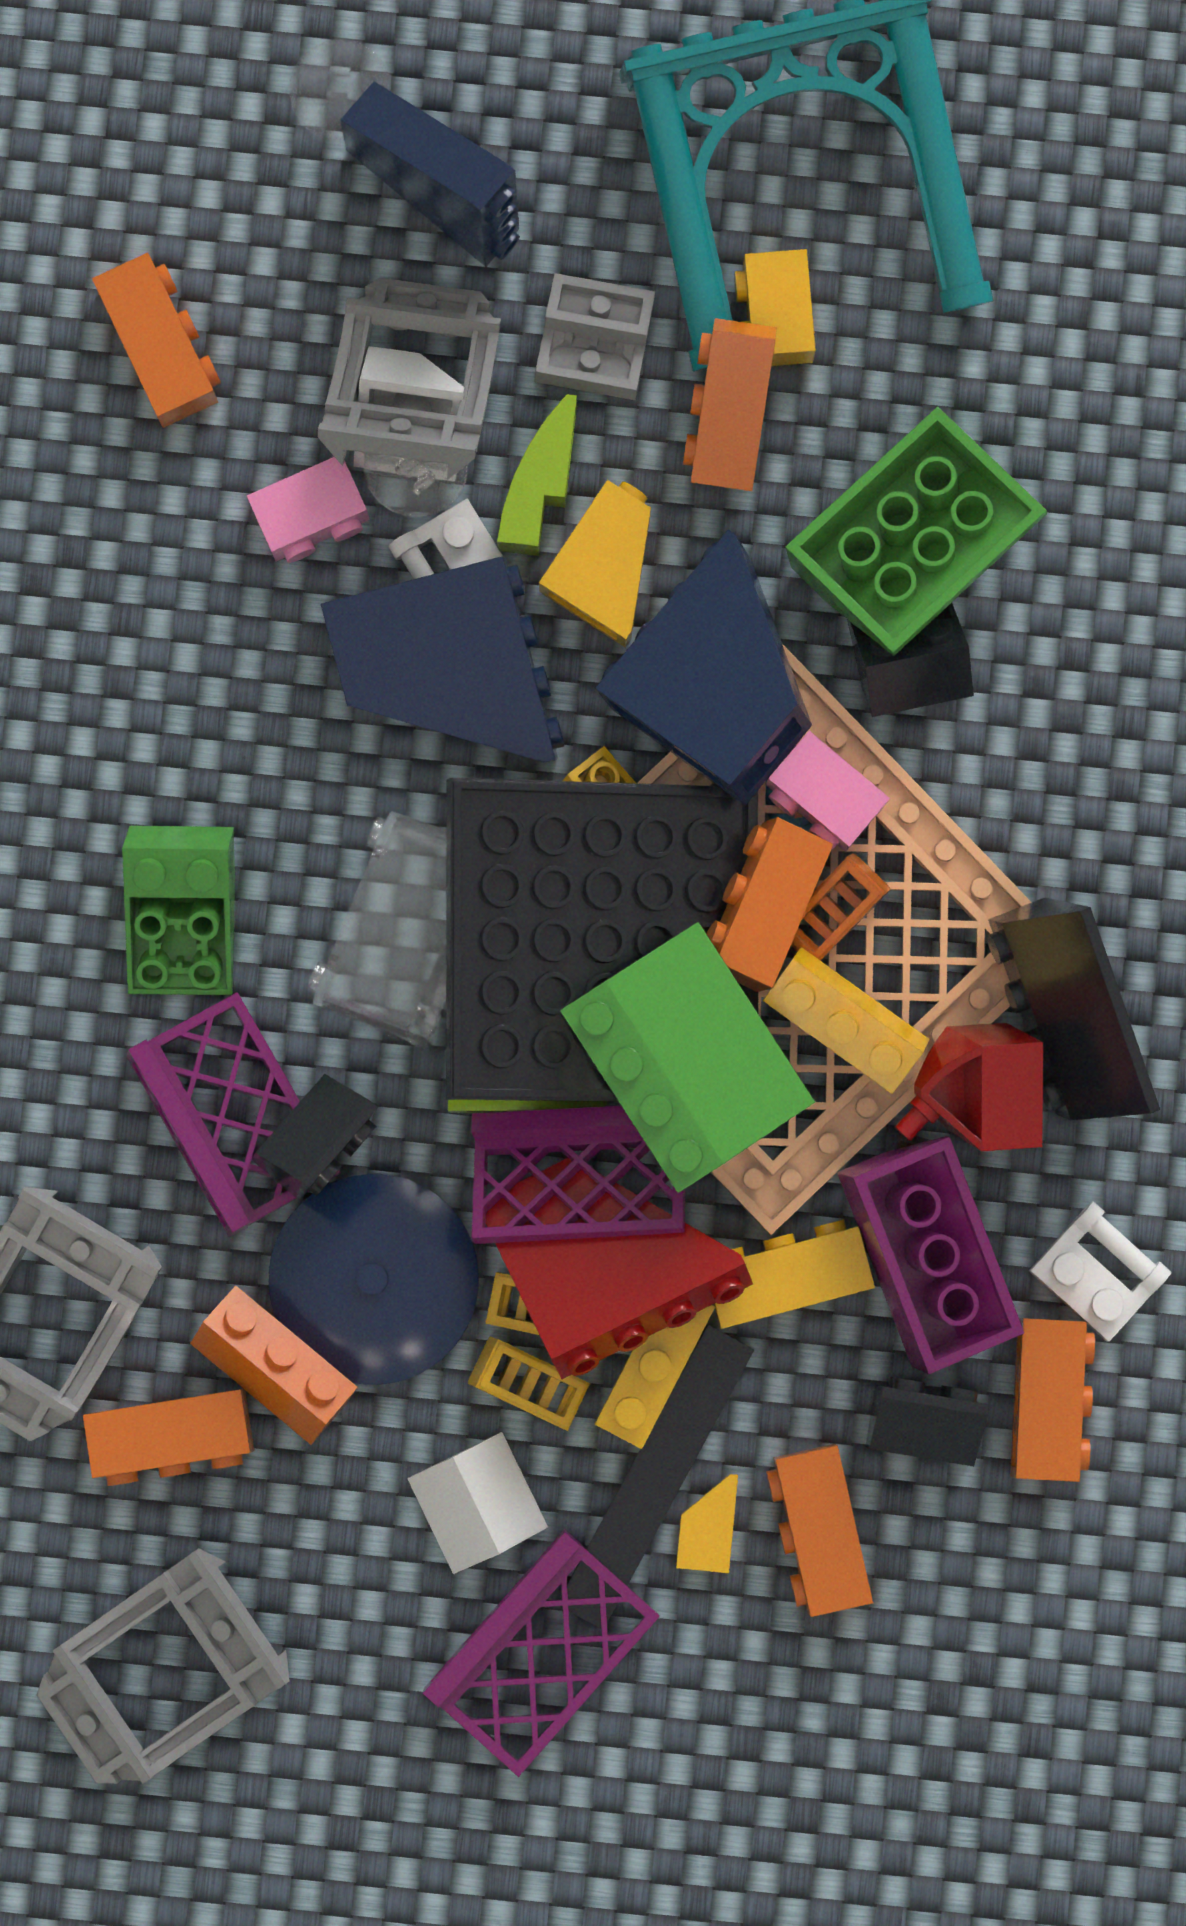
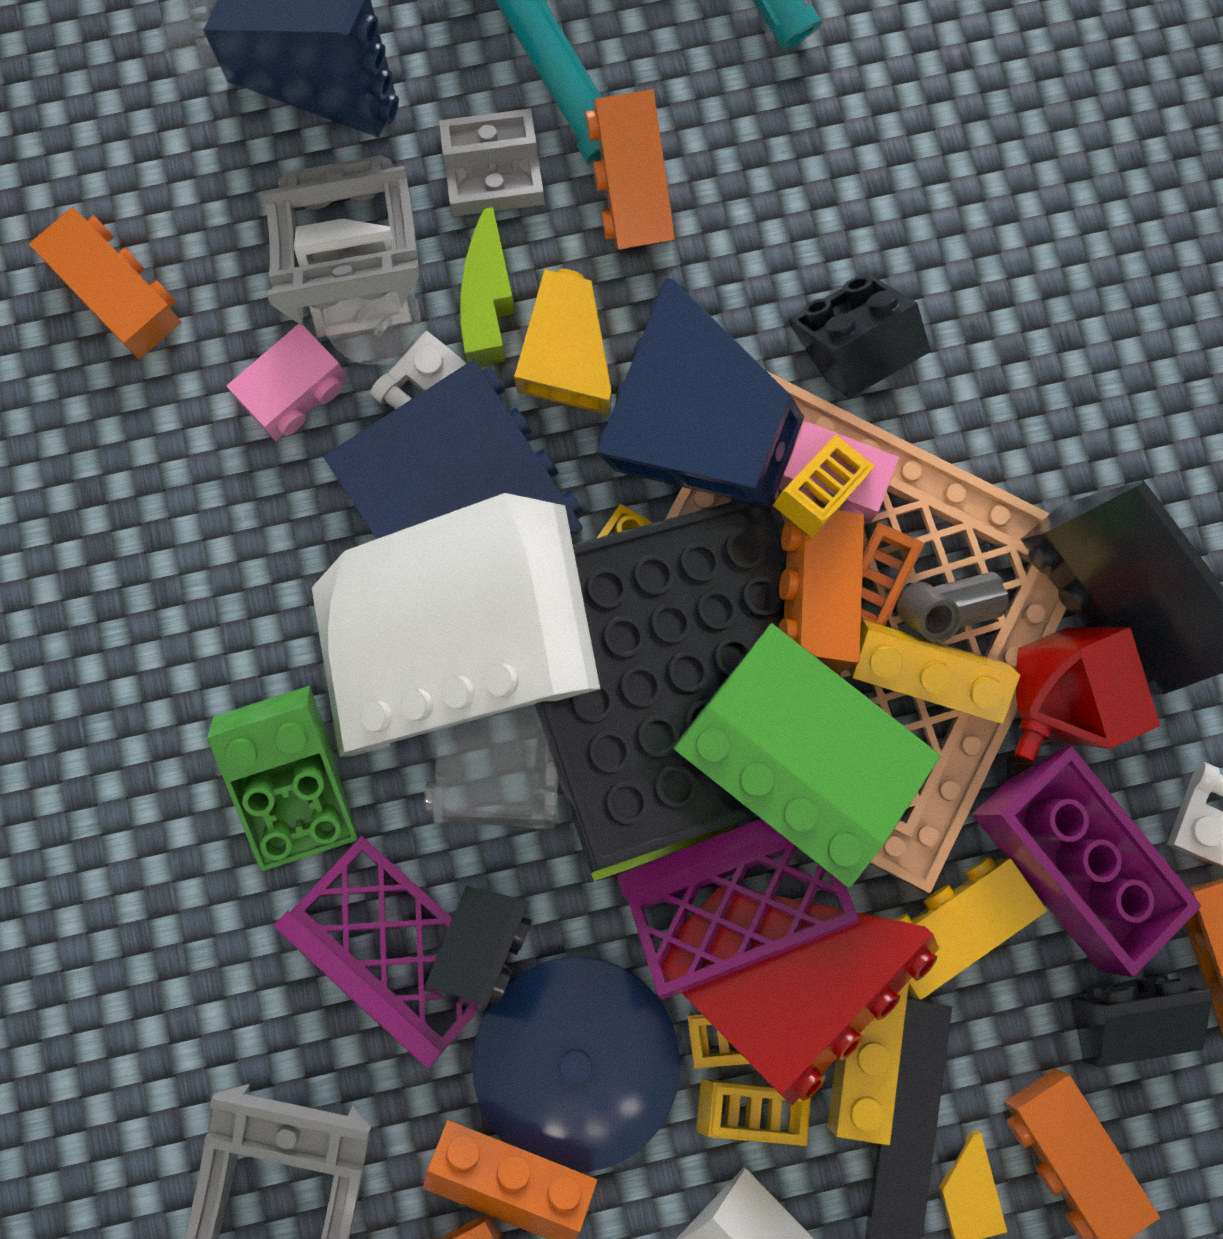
camera: 20 degrees left, 5 degrees down
yellow piece [734,249,816,366] -> none
bright green slope [785,406,1047,656] -> none
none -> white slope [312,493,600,757]
none -> yellow slope [773,435,875,539]
none -> dark grey piece [897,572,1009,643]

